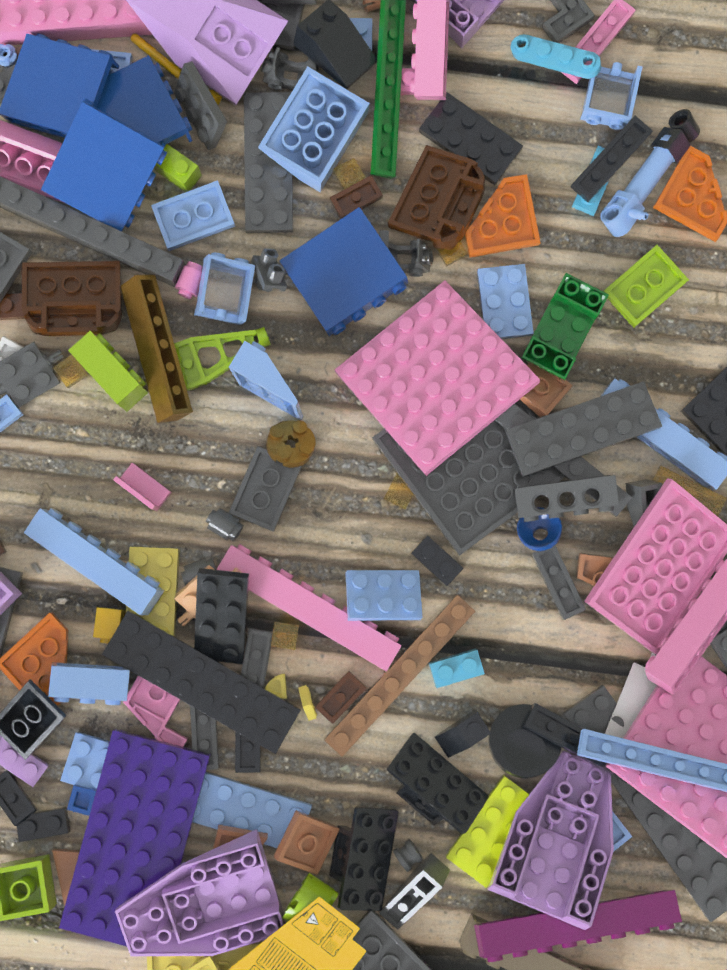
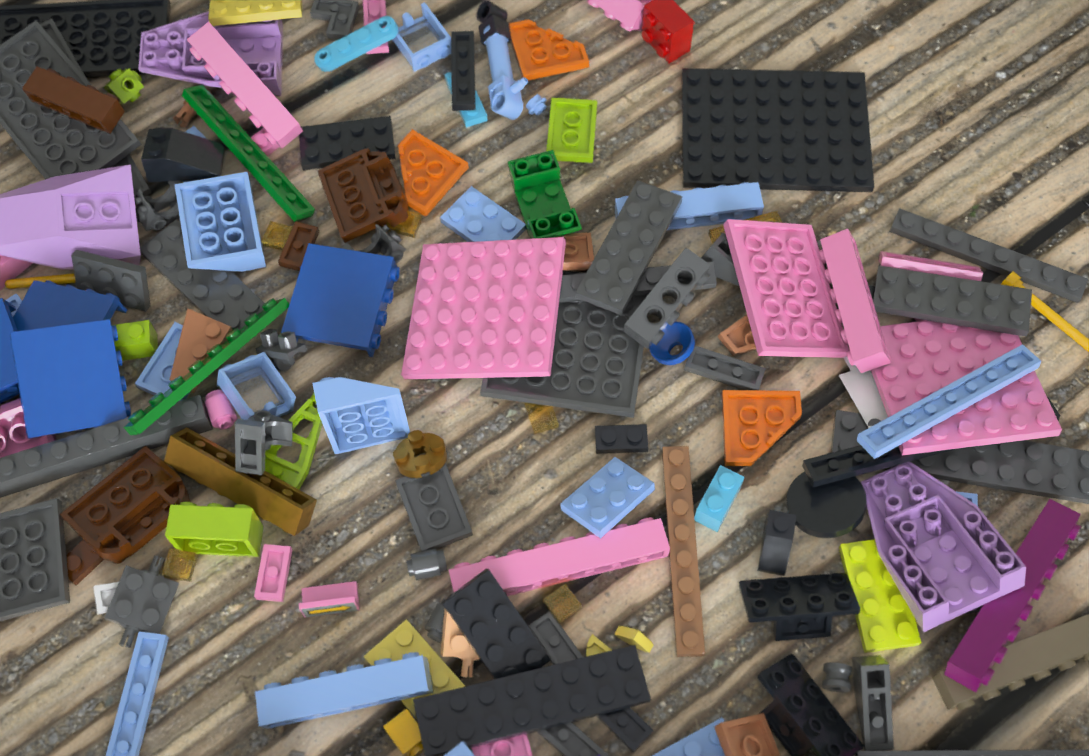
camera: 45 degrees left, 20 degrees down
reddish brown plate [315,671,367,724] -> none
none -> green plate [124,298,289,435]
none -> nougat wing [169,308,233,393]
none -> dark grey tile [235,410,293,475]
none -> bright pink plate [254,544,292,602]
none -> light blue plate [525,94,547,116]
none -> orange plate [721,390,802,466]

